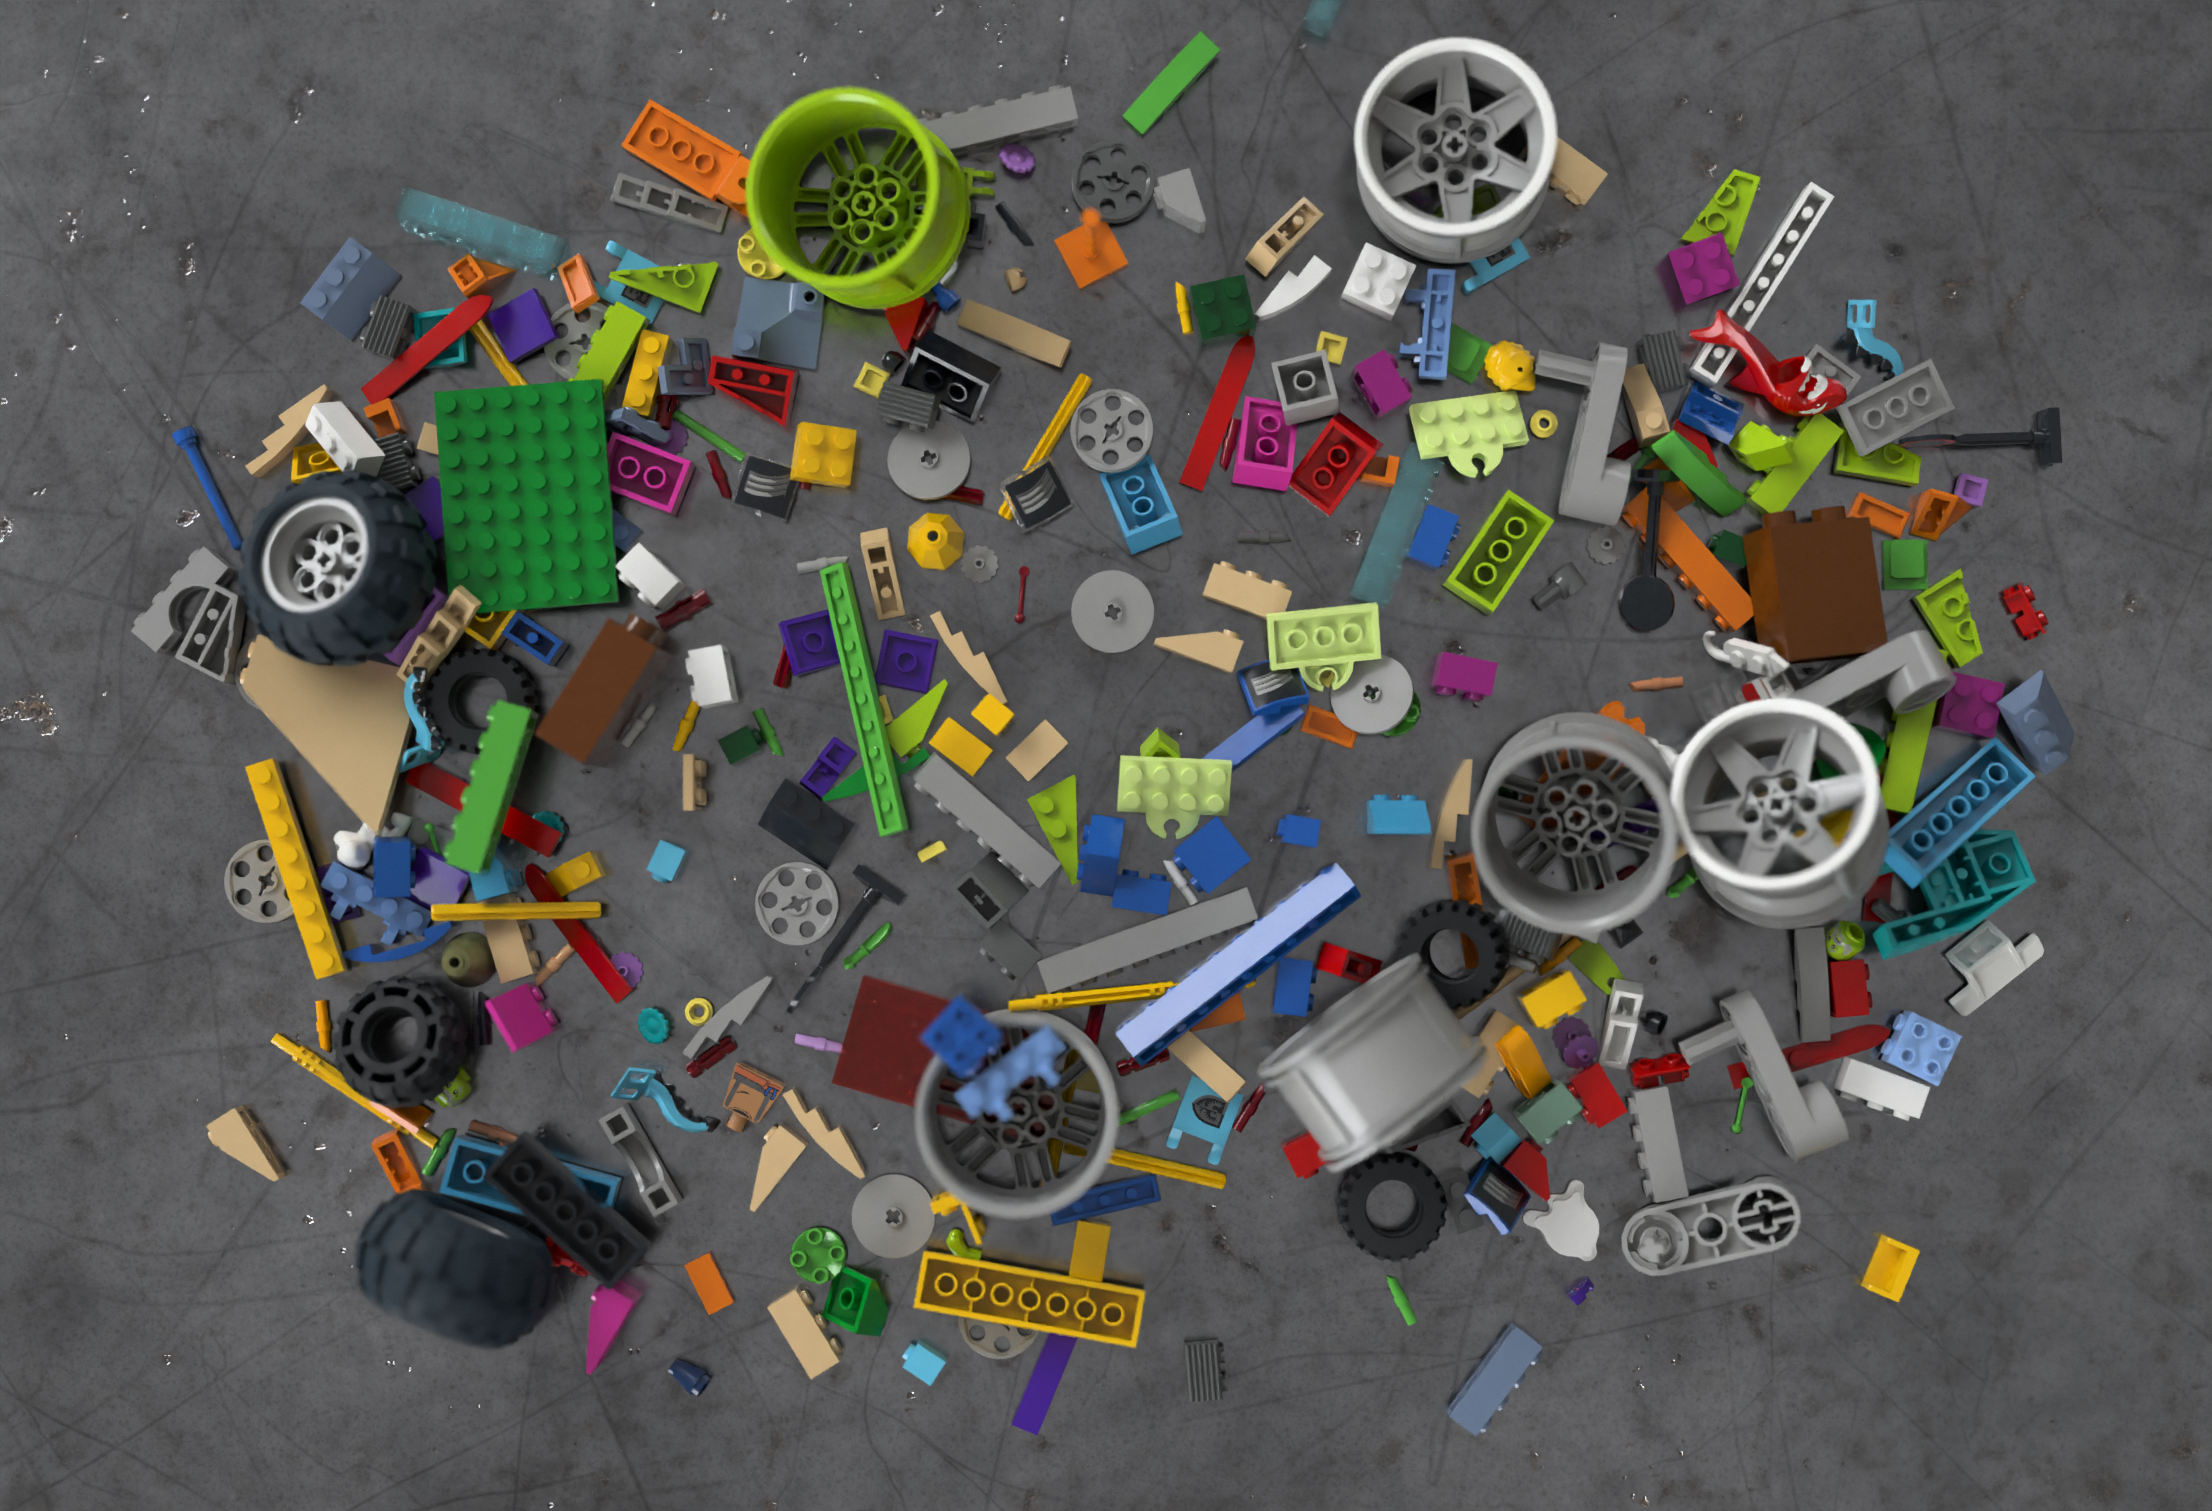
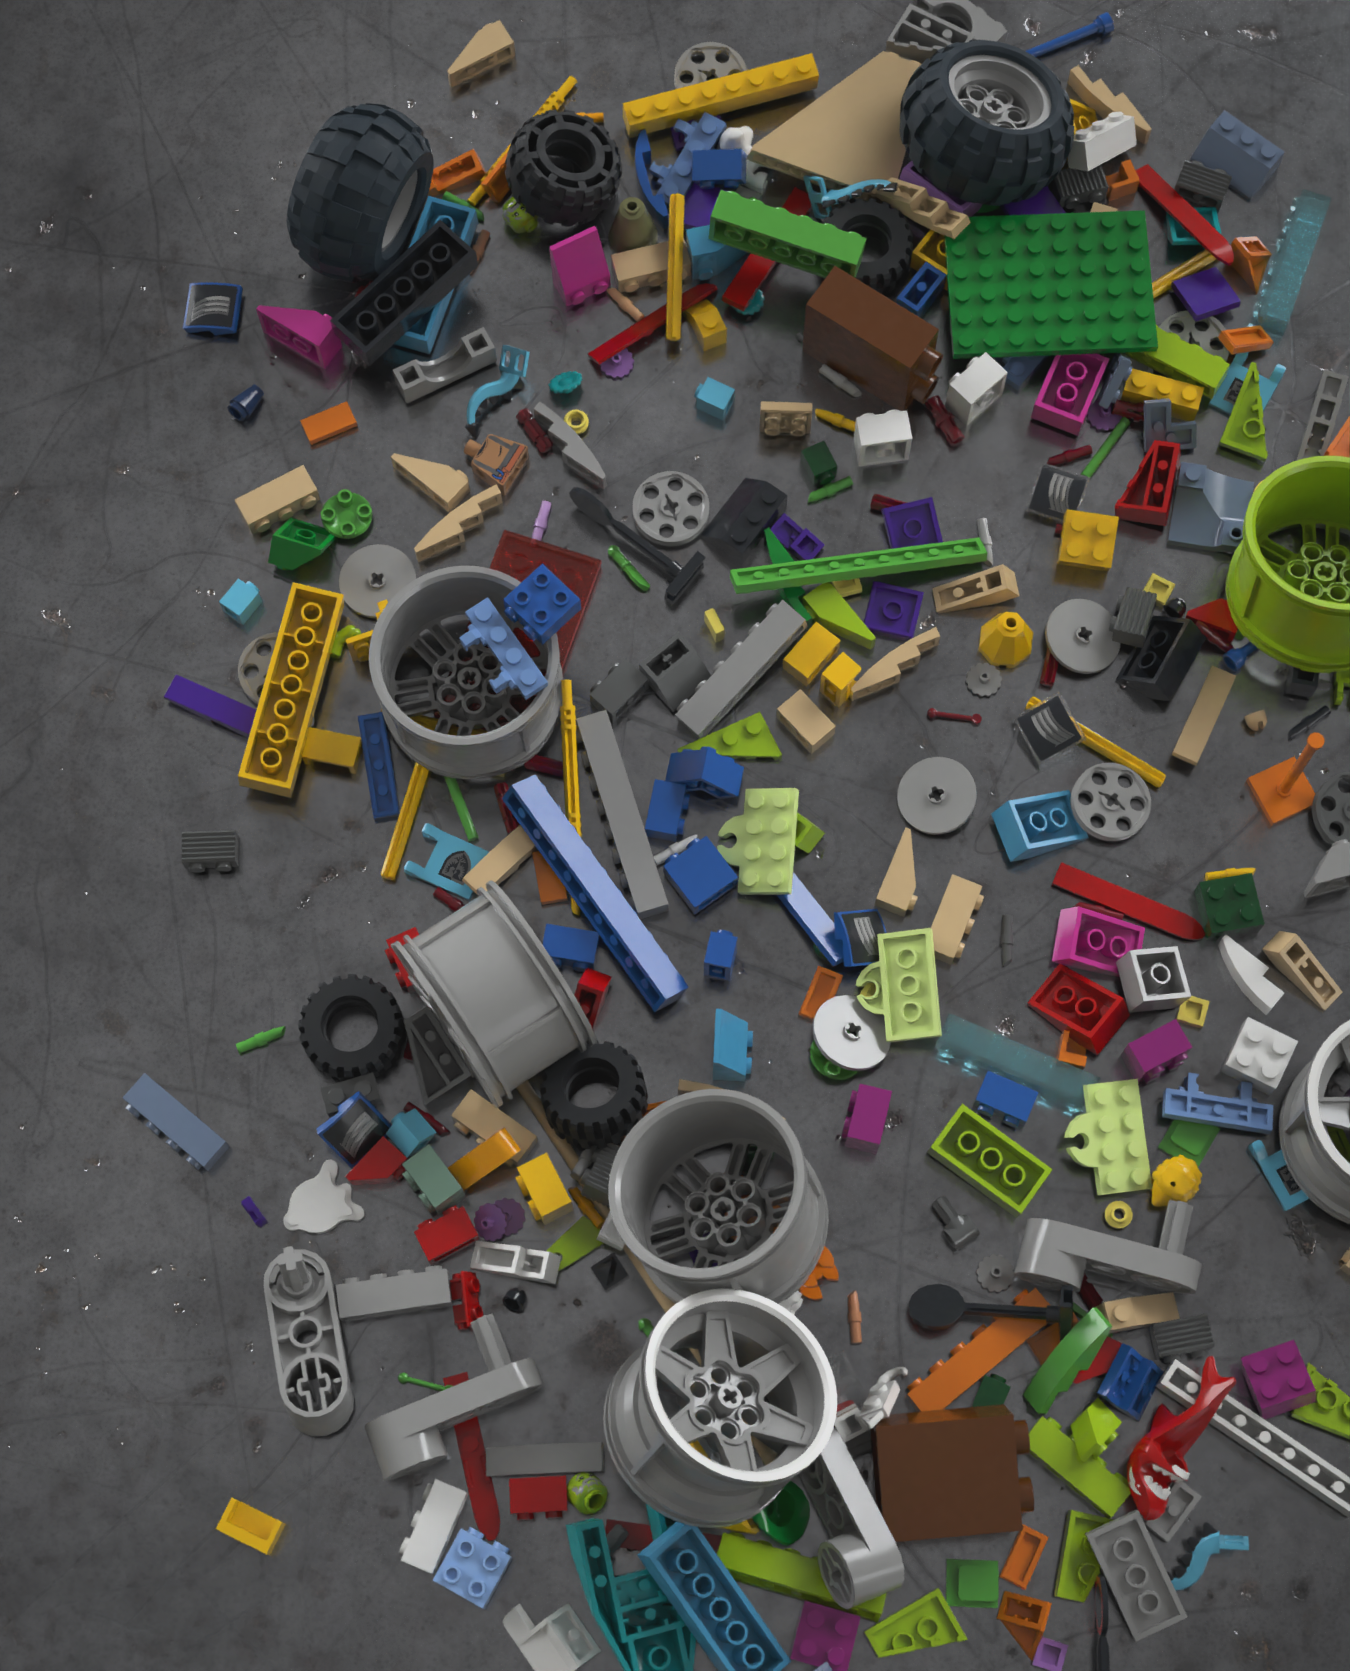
camera: 95 degrees right, 15 degrees down
none -> slope [183,282,243,335]

